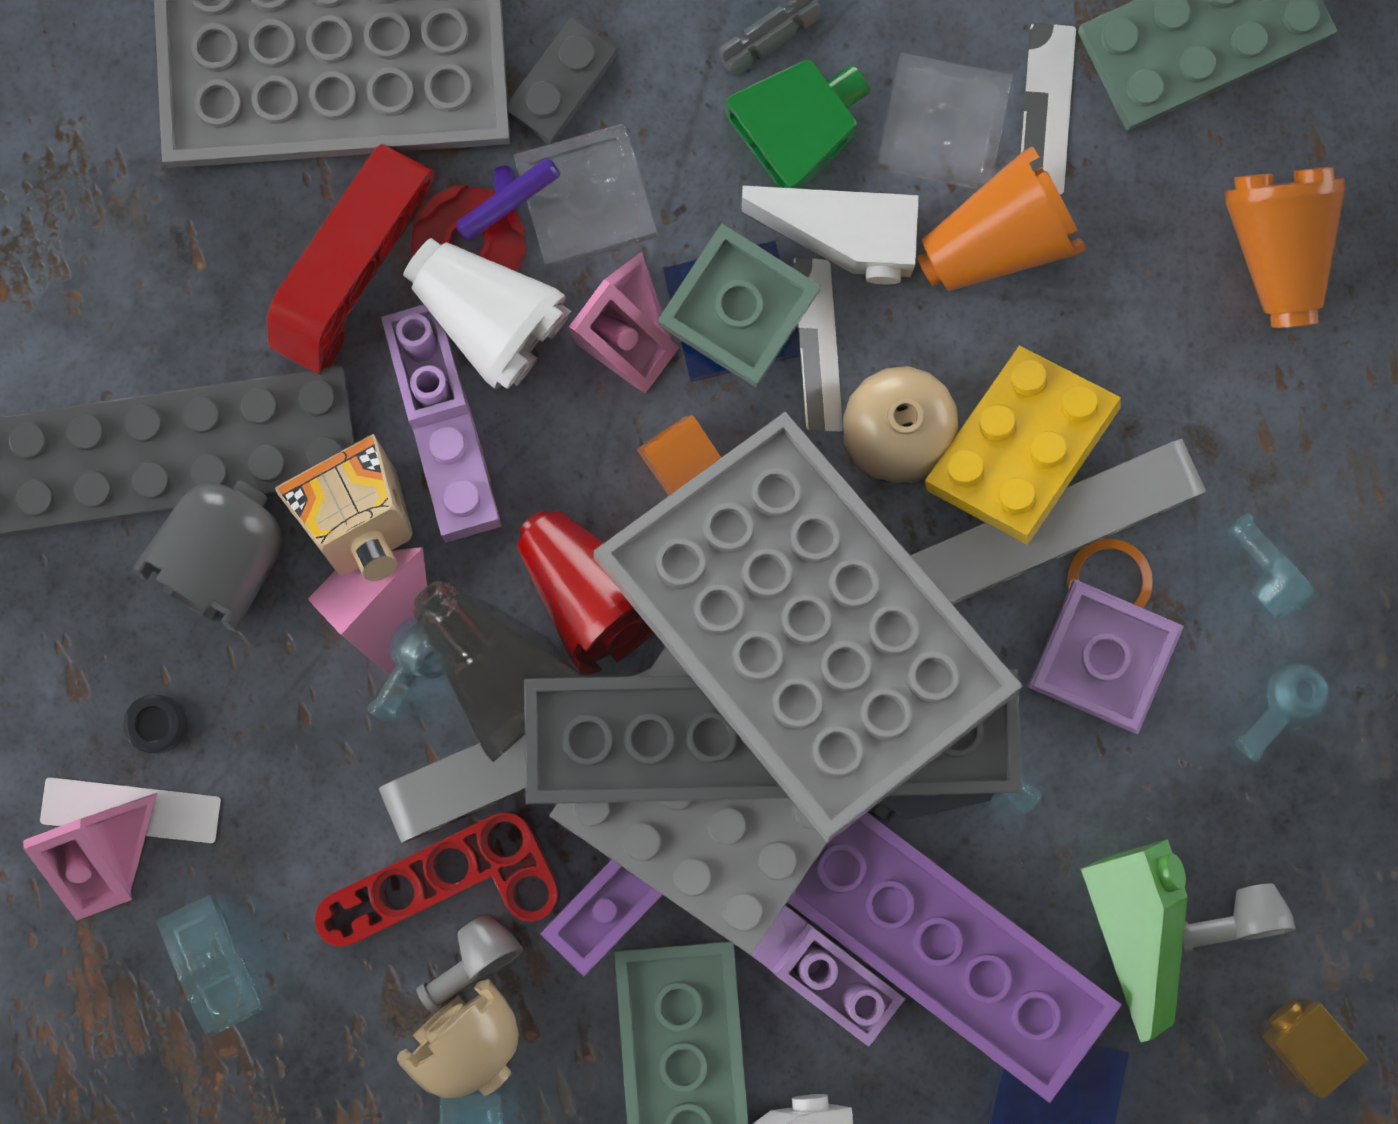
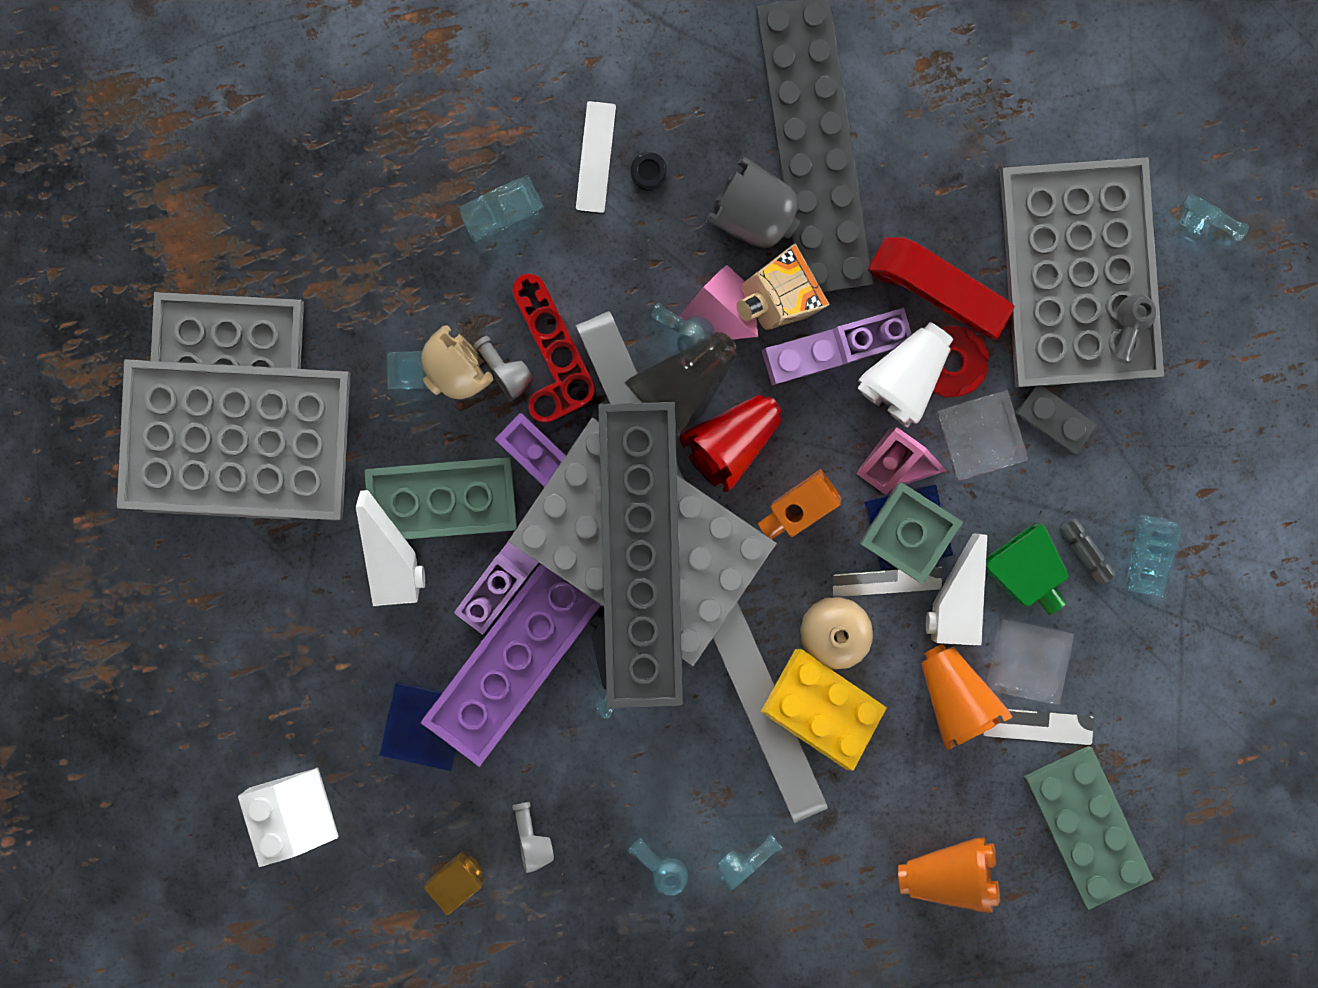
camera: 85 degrees right, 5 degrees up
bright pink slope [23,793,157,921] -> none
dark purple piece [456,158,560,241] -> none
light grey plate [594,412,1022,843] -> none
lavender tile [1027,579,1184,734] -> none
orange piece [1067,538,1153,608] -> none
bright green slope [1081,839,1188,1042] -> none

